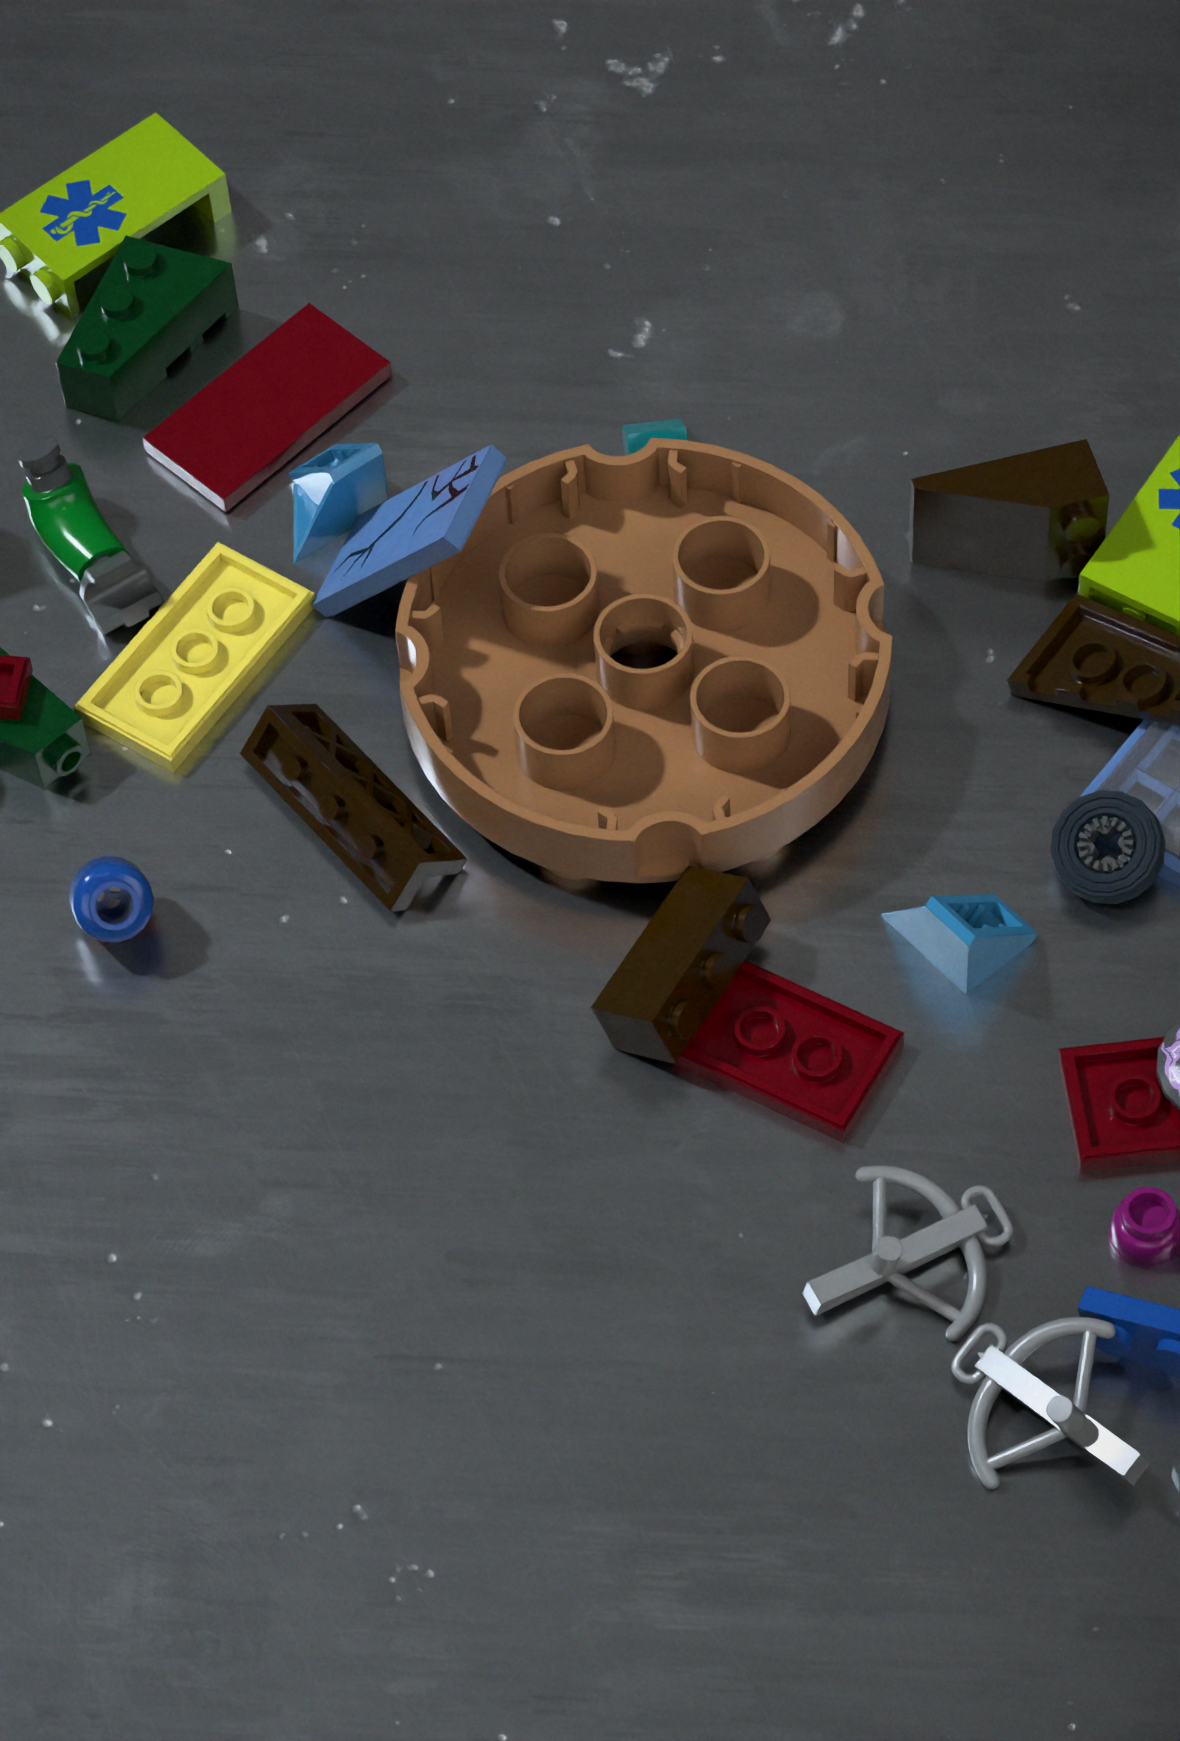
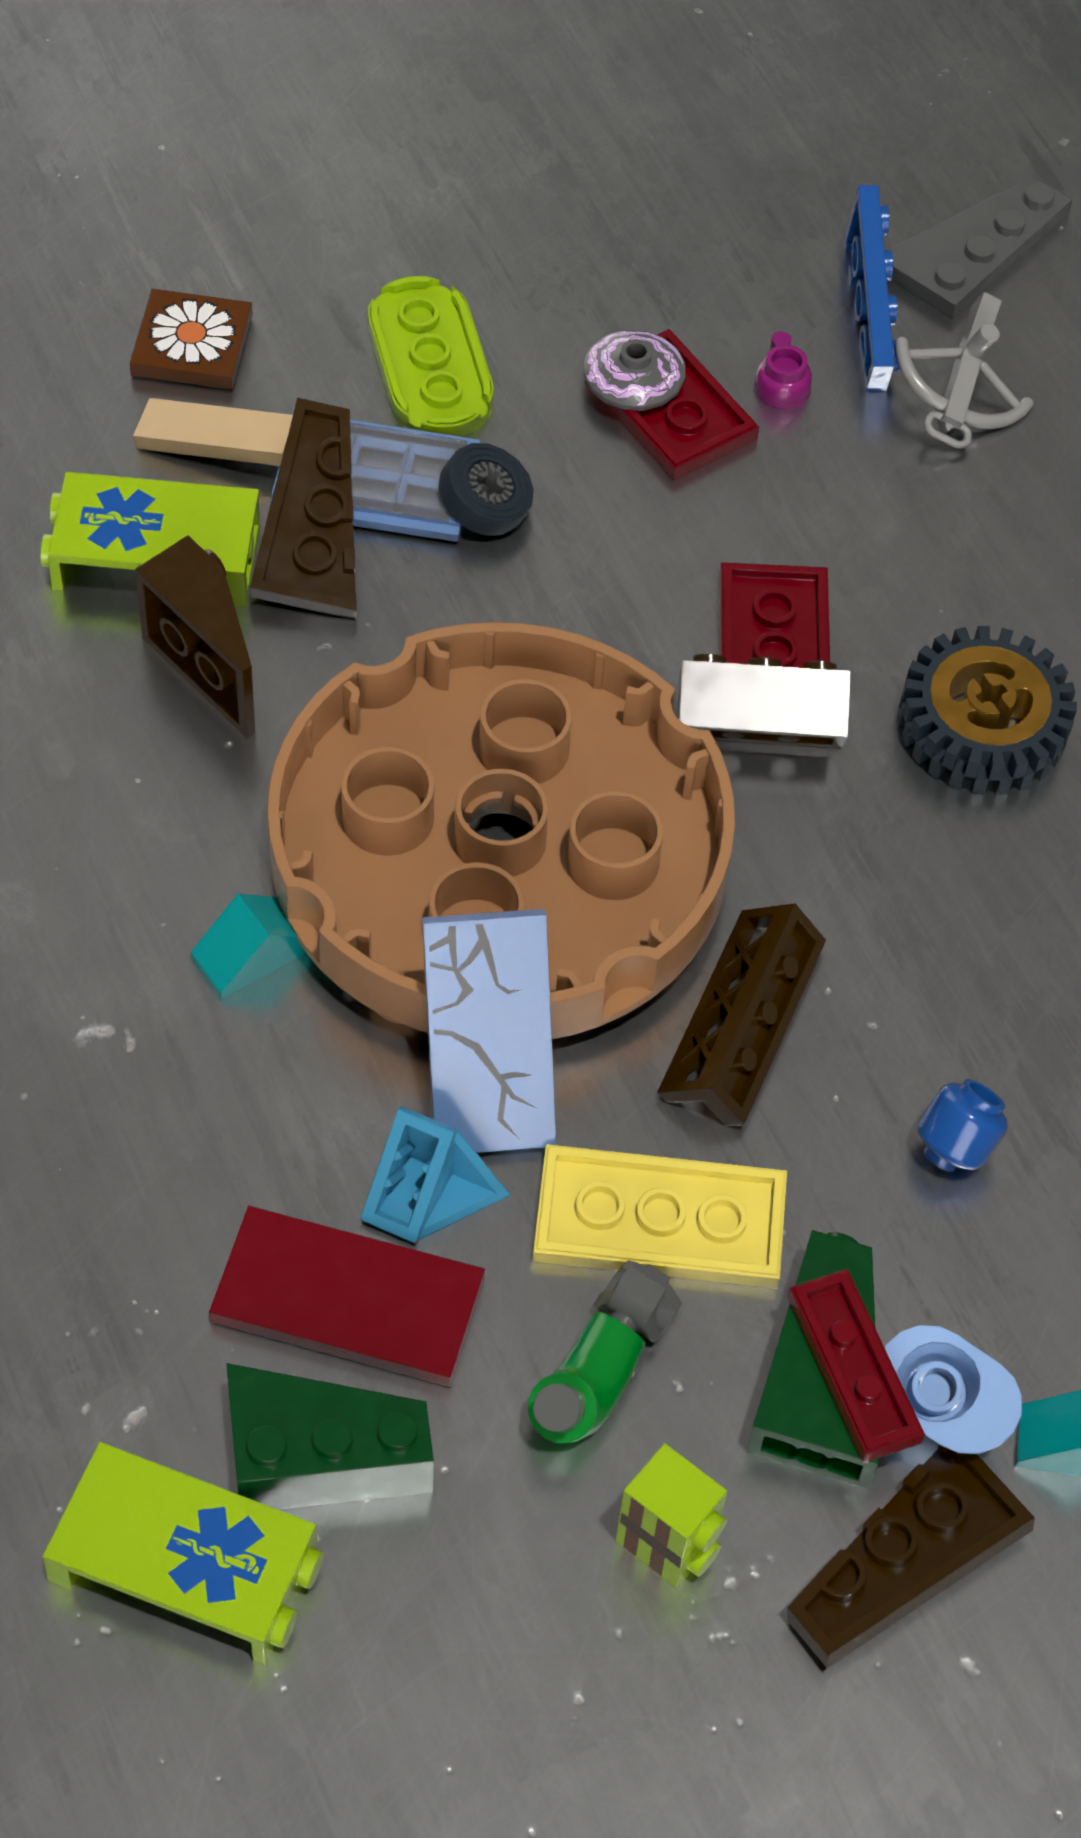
camera: 125 degrees left, 0 degrees up
light grey piece [802,1165,1013,1341] -> none
dark azure slope [880,894,1038,995] -> none
none -> wheel [898,626,1077,795]

